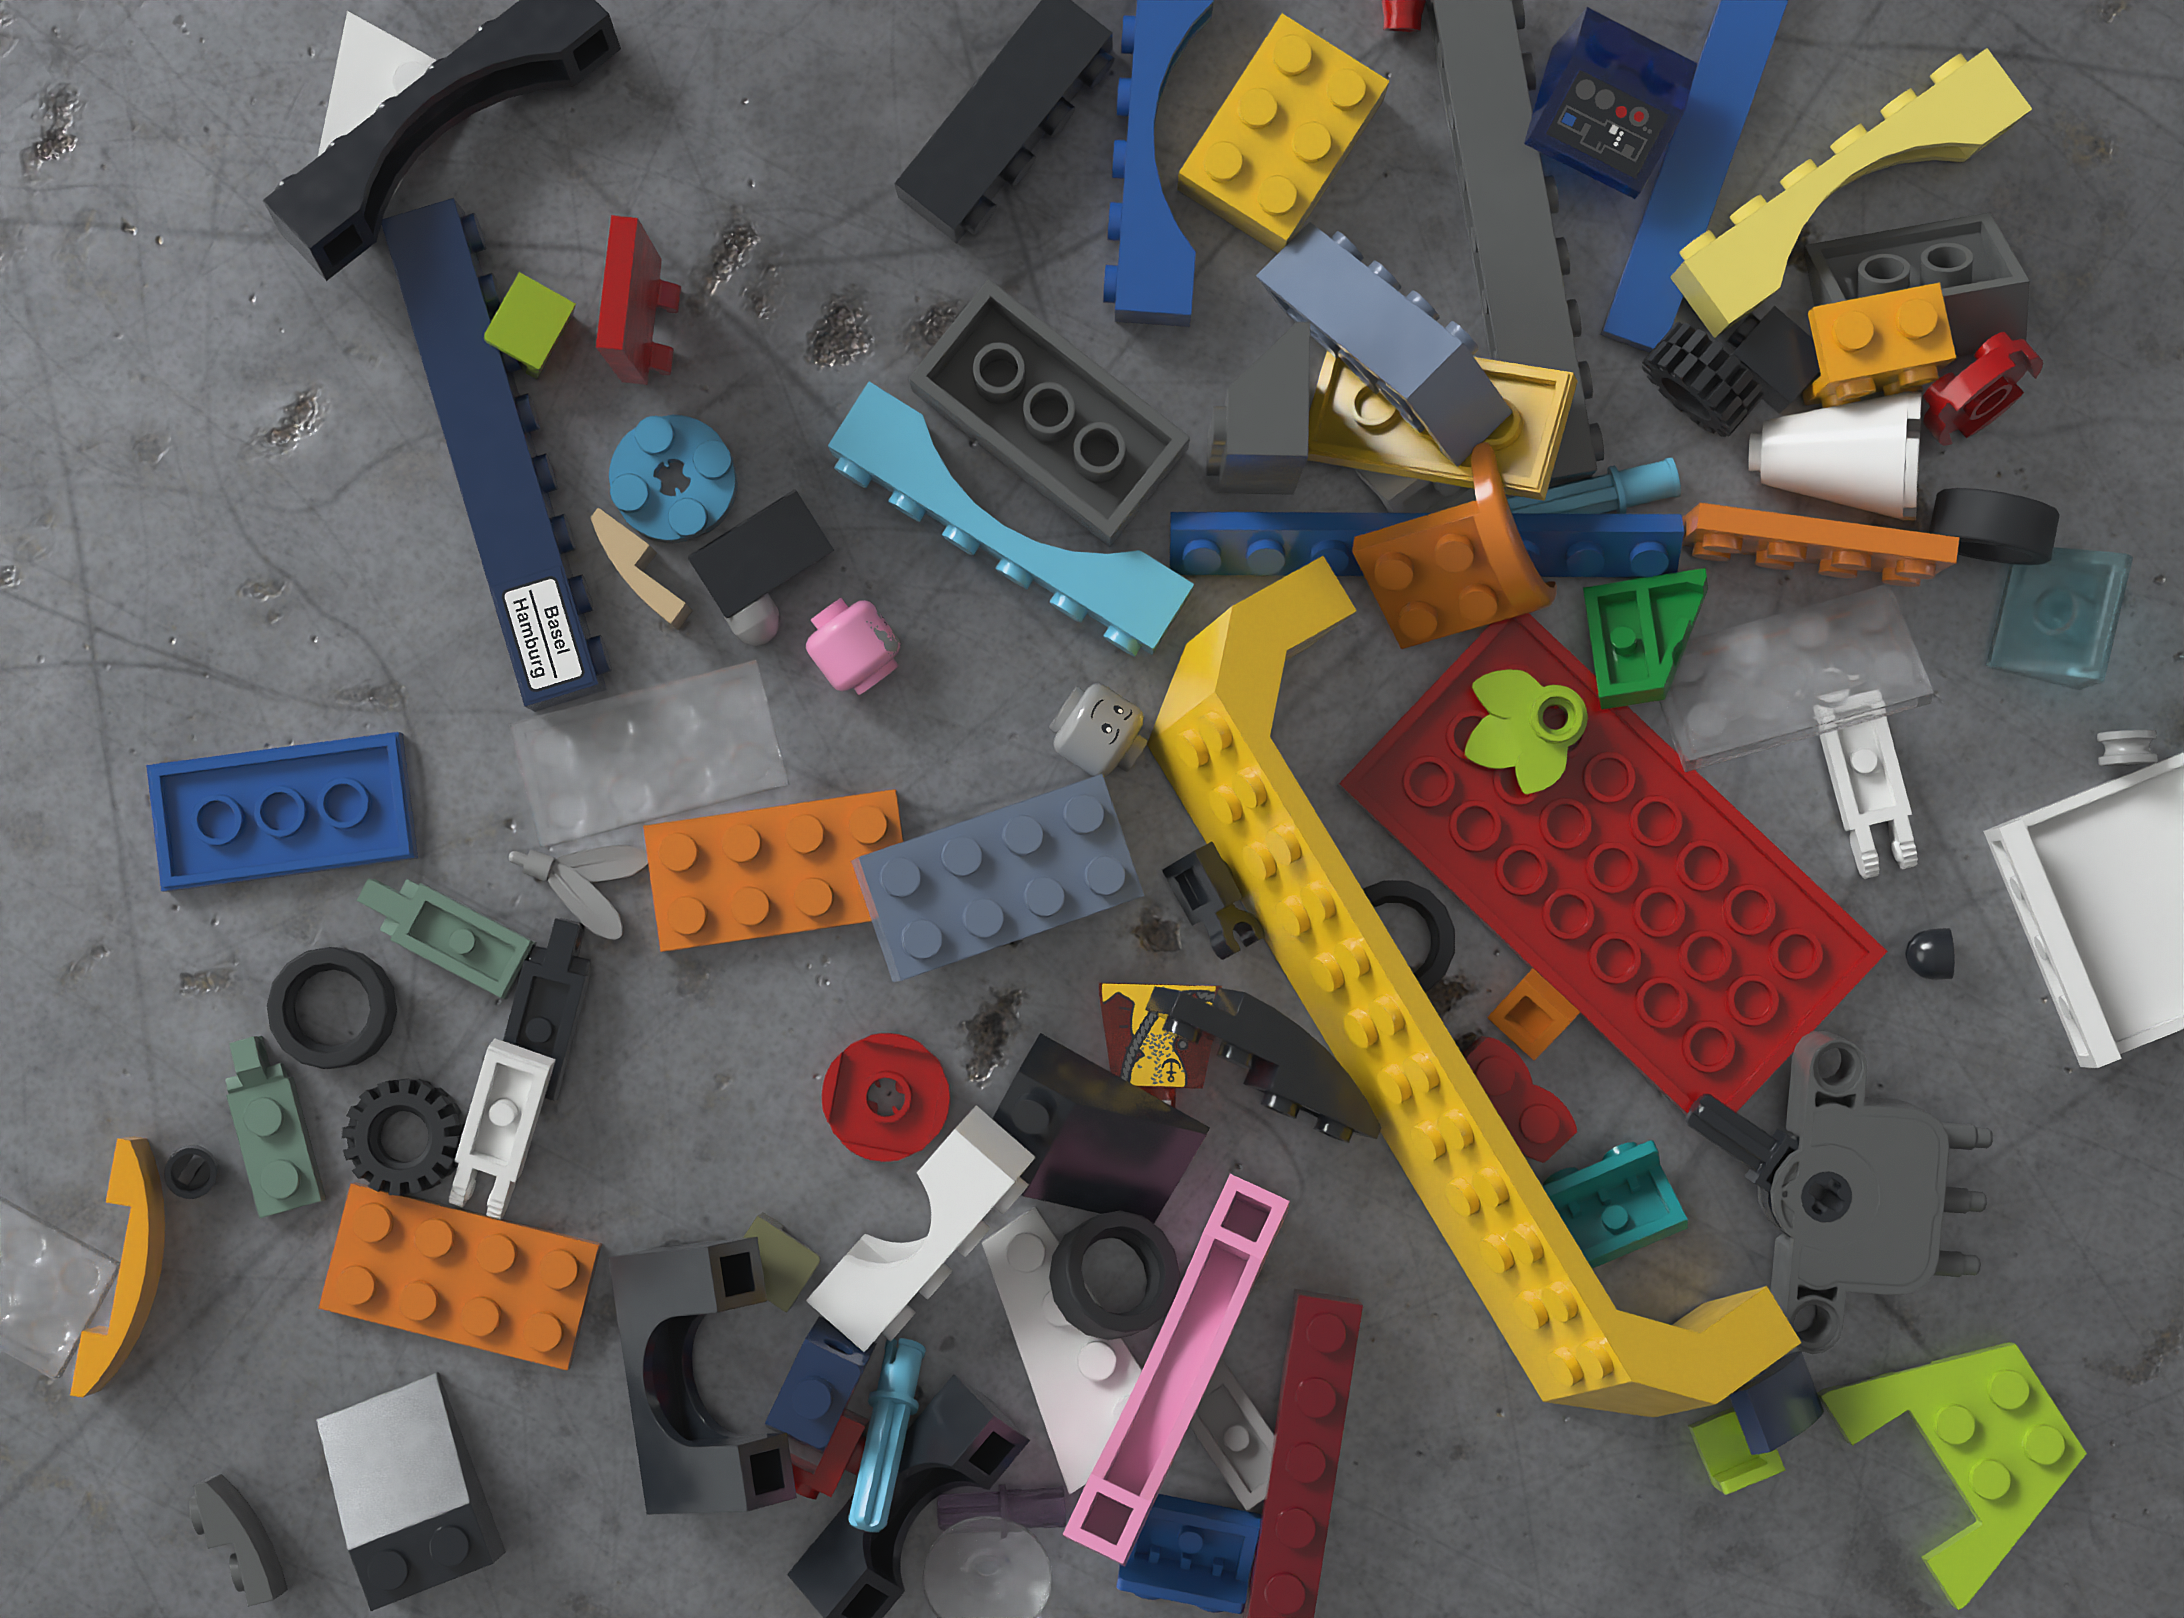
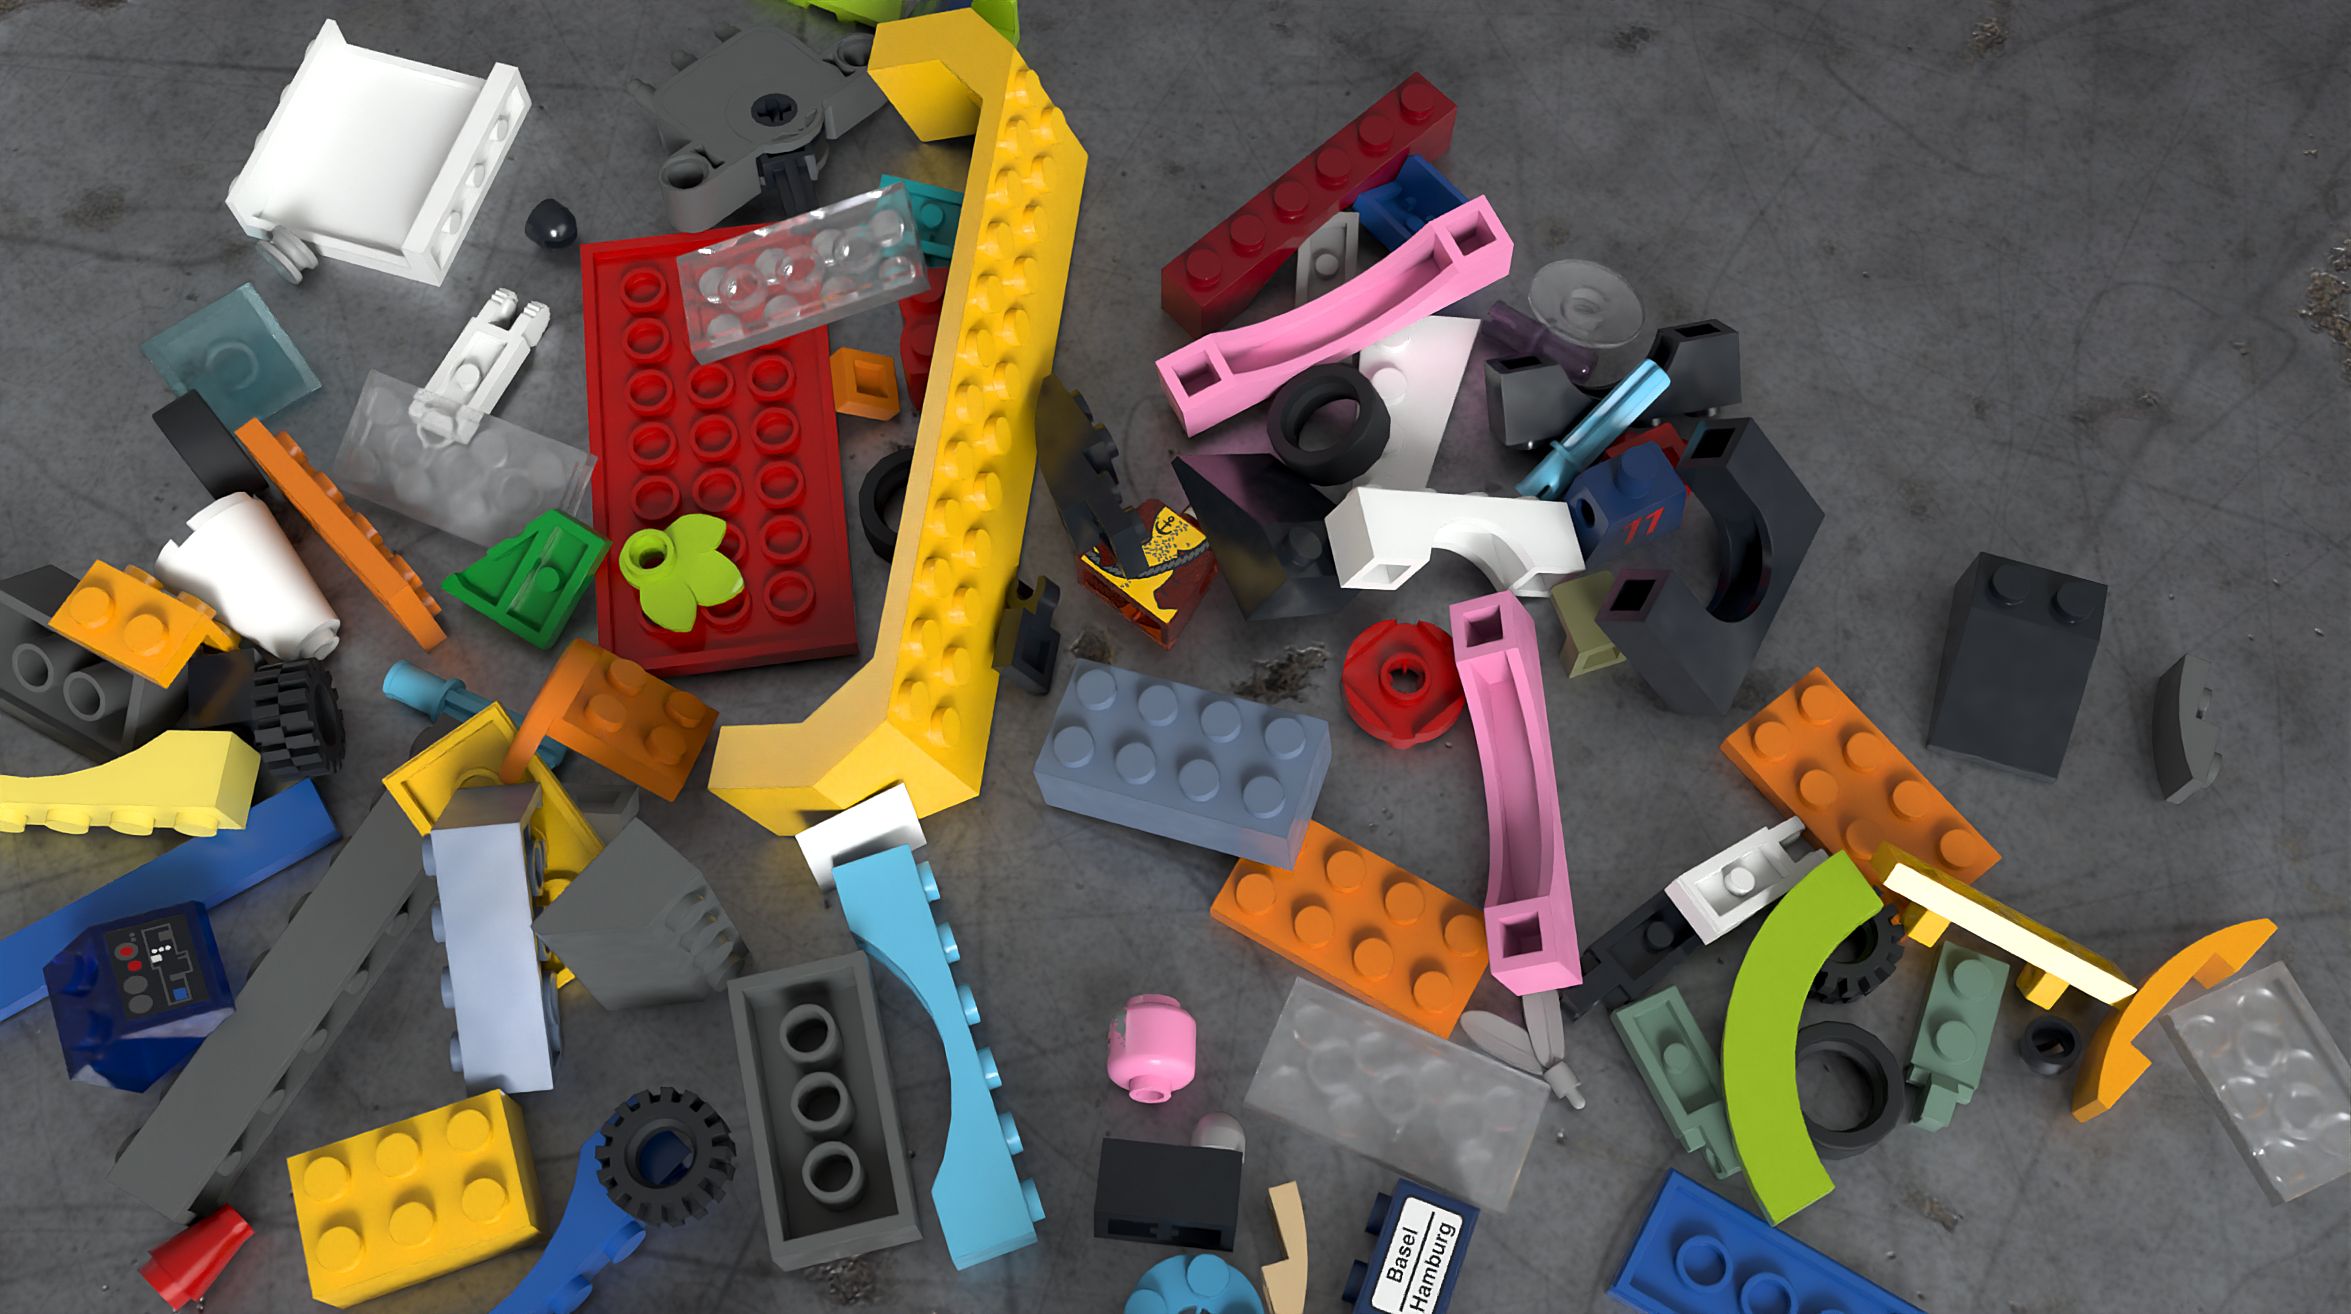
camera: 145 degrees left, 20 degrees down
light grey head [1049,683,1148,777] -> none
blue plate [1169,512,1684,577] -> none
red plate [1922,332,2043,446] -> none
none -> black tyre [595,1087,737,1228]
none -> clear plate [676,181,931,366]
none -> white sticker [795,783,927,895]
none -> bright pink arch [1449,590,1583,996]
none -> lime tile [1721,849,1884,1228]
none -> yellow hinge [1869,840,2137,1011]

